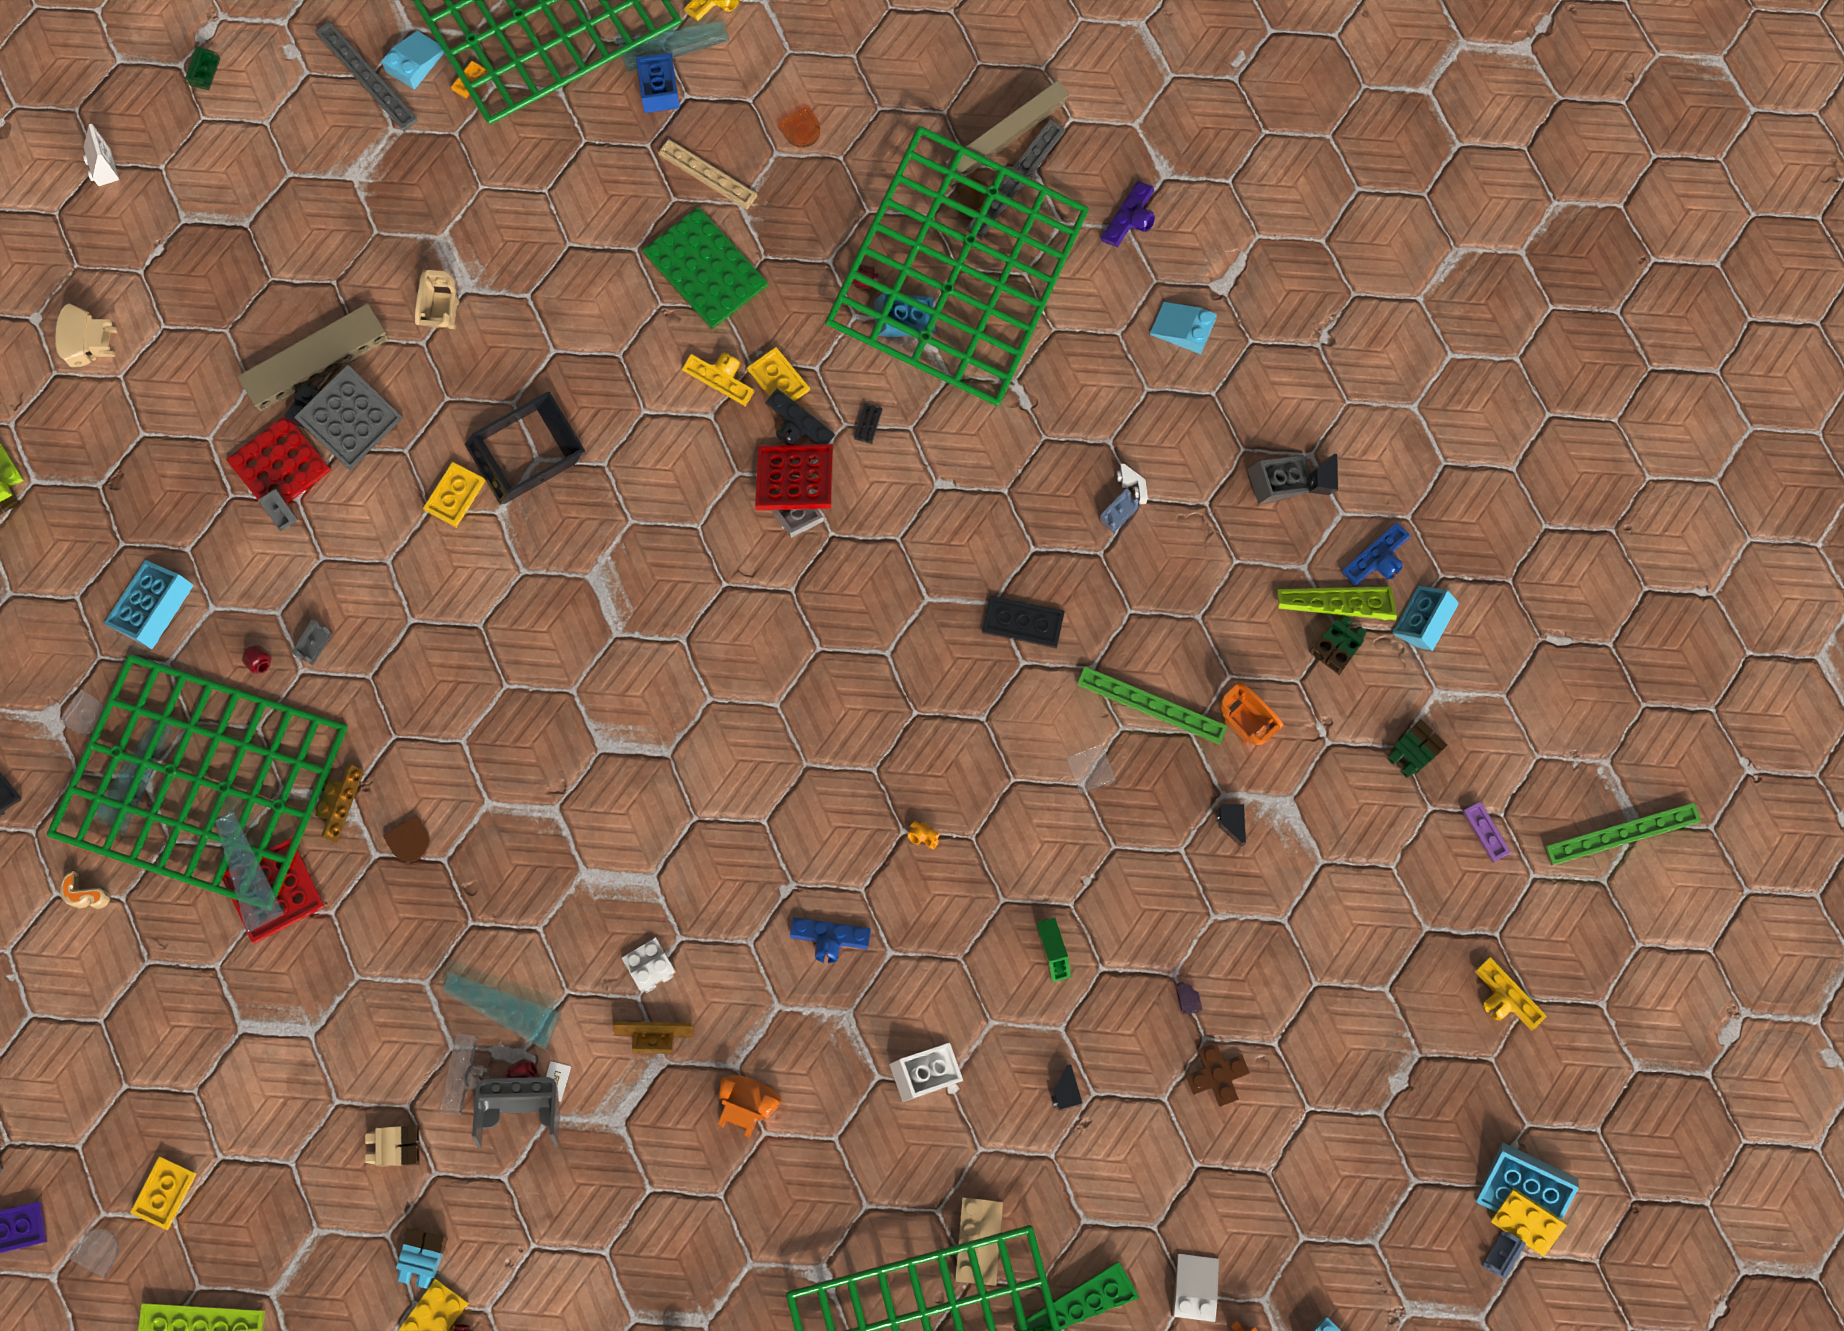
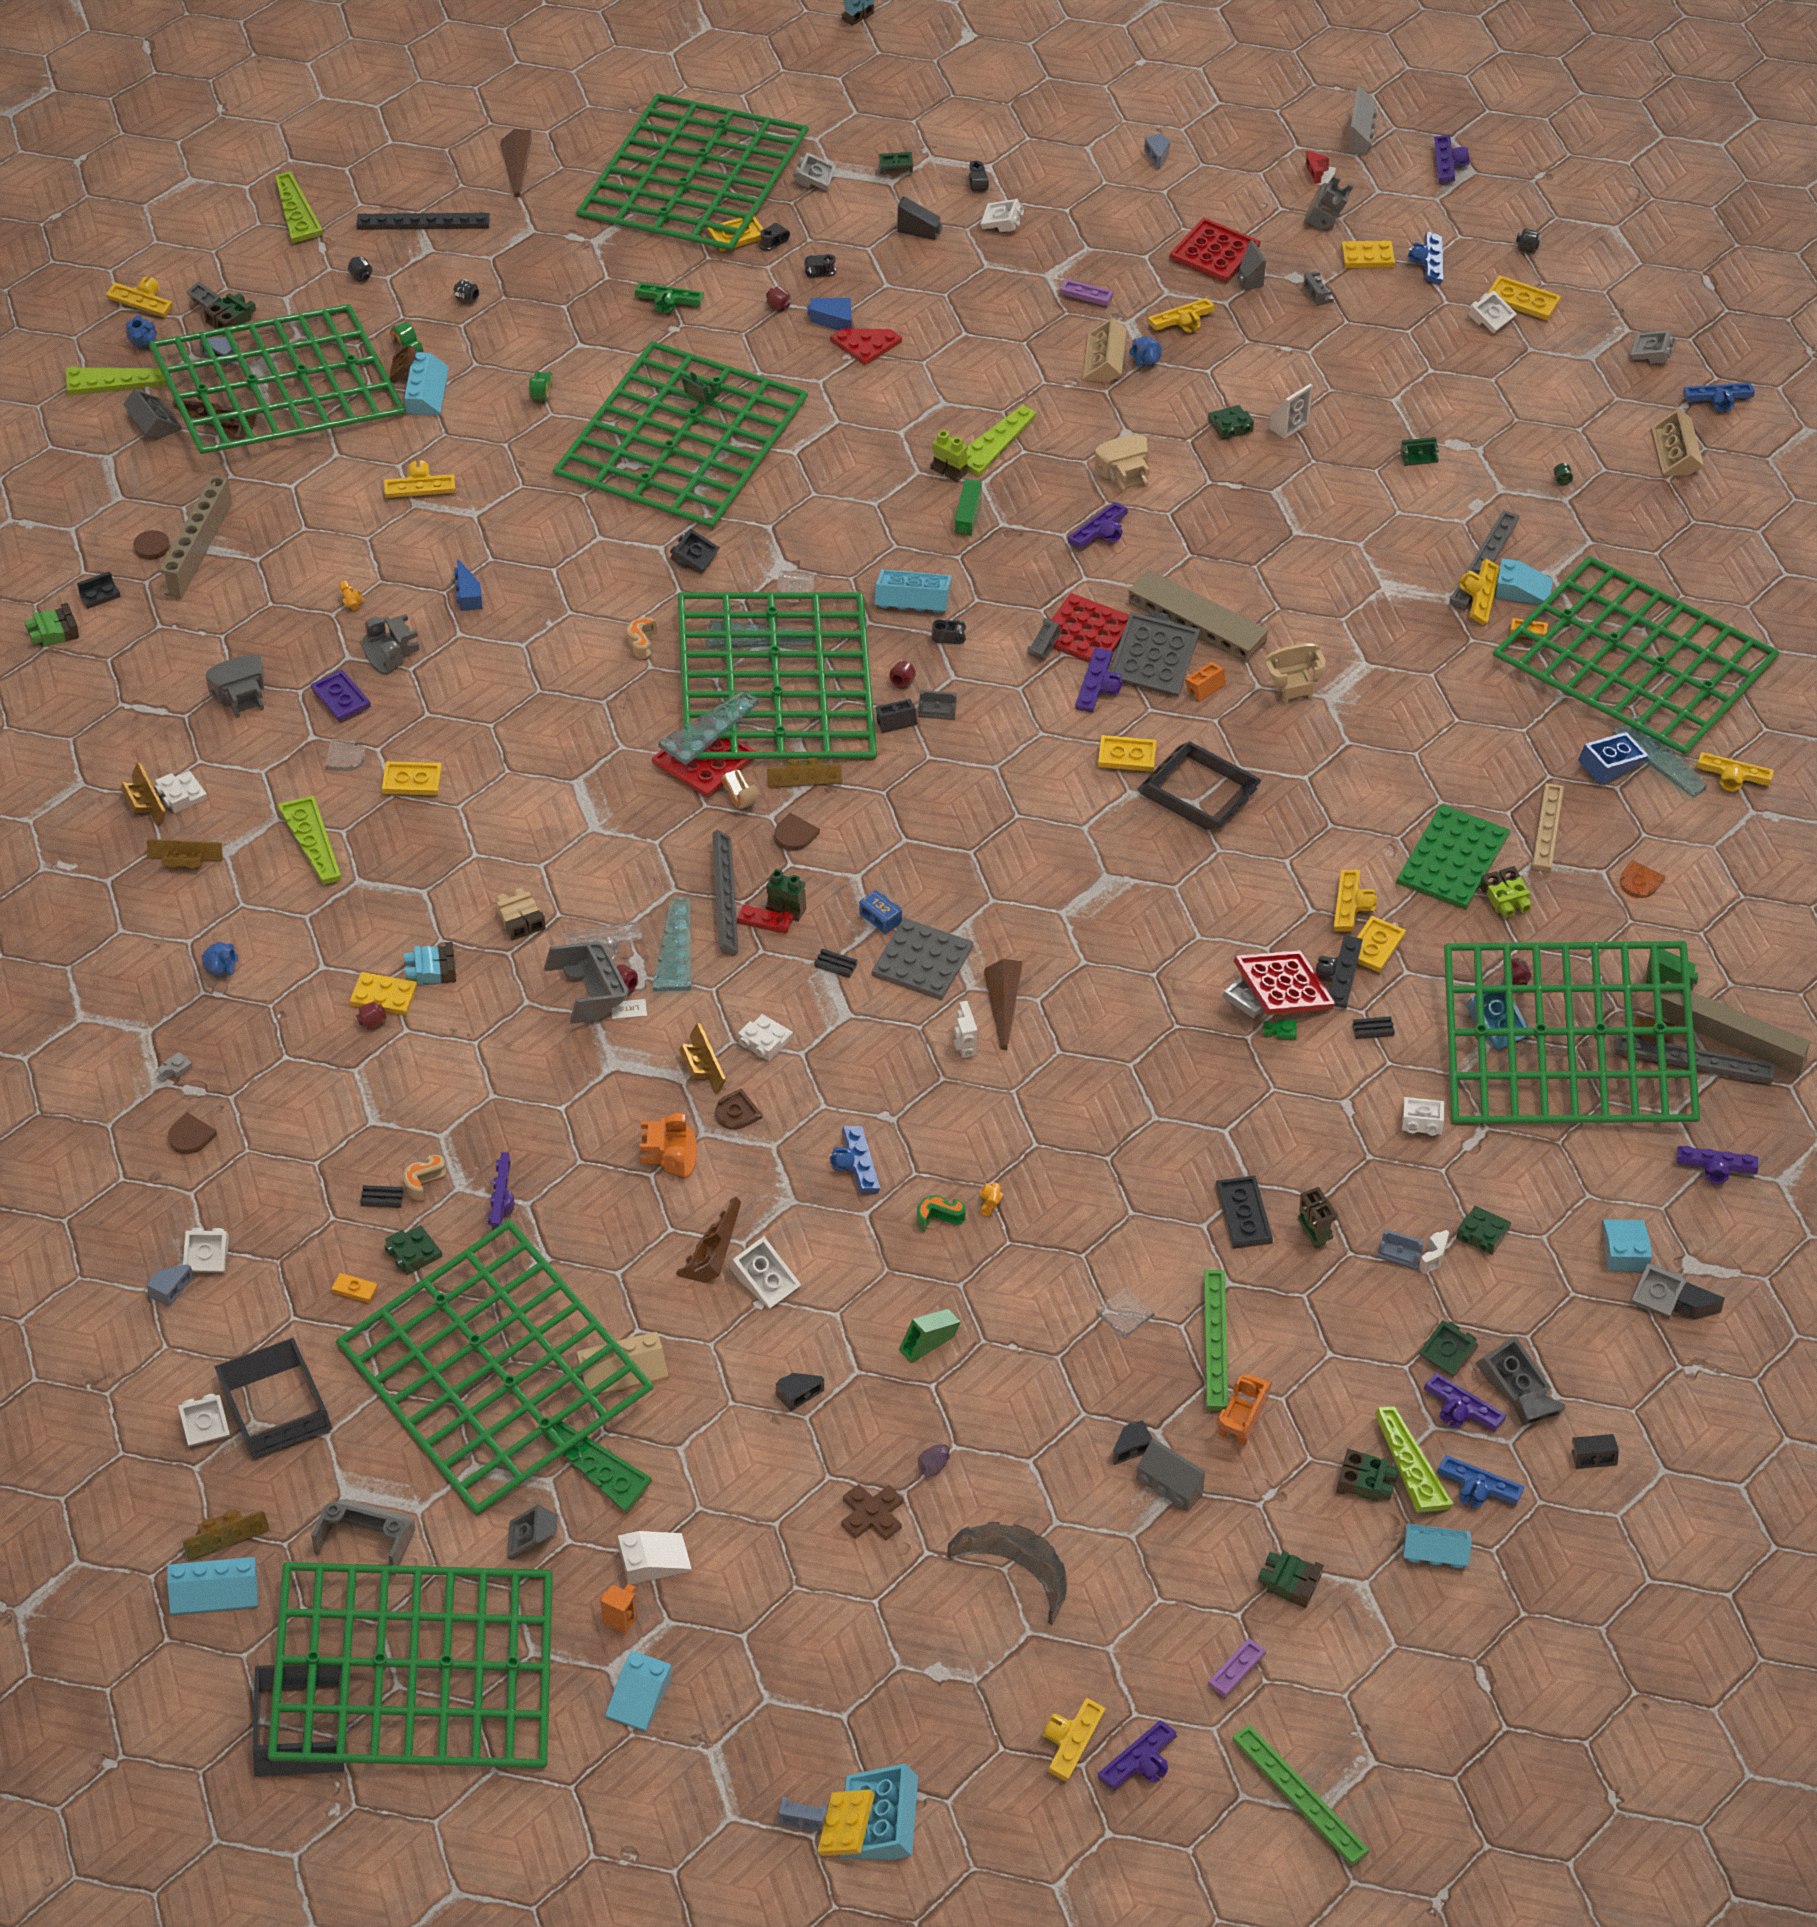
camera: 65 degrees right, 25 degrees down
none -> dark purple plate [488,1152,515,1231]
none -> reddish brown wedge [676,1197,741,1283]
none -> dark grey plate [712,829,738,956]
none -> reddish brown tile [715,1088,762,1129]
none -> tan animal [722,769,758,809]
none -> red plate [737,904,794,934]
none -> dark green hips [765,869,806,922]
none -> black tile [814,949,857,978]
none -> blue brick [859,889,902,935]
none -> dark grey plate [872,918,974,1000]
none -> black hinge [875,699,917,733]
none -> green animal [917,1195,966,1232]
none -> black piece [931,619,966,644]
none -> clear smoke windscreen [947,1522,1067,1625]
none -> white plate [954,1001,978,1058]
none -> green slope [955,479,982,536]
none -> reddish brown wedge [984,959,1022,1050]
none -> dark purple plate [1067,502,1128,549]
none -> dark purple plate [1075,648,1122,712]
none -> dark purple plate [1098,1720,1177,1791]
none -> dark grey slope [1136,1438,1205,1512]
none -> orange hinge [1185,661,1226,702]
none -> dark green plate [1208,405,1254,440]
none -> green plate [1263,1020,1297,1040]
none -> dark brown hips [1297,1187,1338,1248]
none -> white plate [1402,1097,1444,1136]
none -> dark green plate [1419,1320,1479,1377]
none -> dark purple plate [1424,1373,1507,1432]
none -> dark green plate [1456,1206,1511,1255]
none -> yellow plate [1459,558,1500,625]
none -> lime hips [1479,866,1531,918]
none -> black hinge [1571,1434,1619,1469]
none -> light grey plate [1632,1264,1686,1317]
none -> green slope [1645,949,1698,991]
none -> black slope [1675,1282,1725,1320]

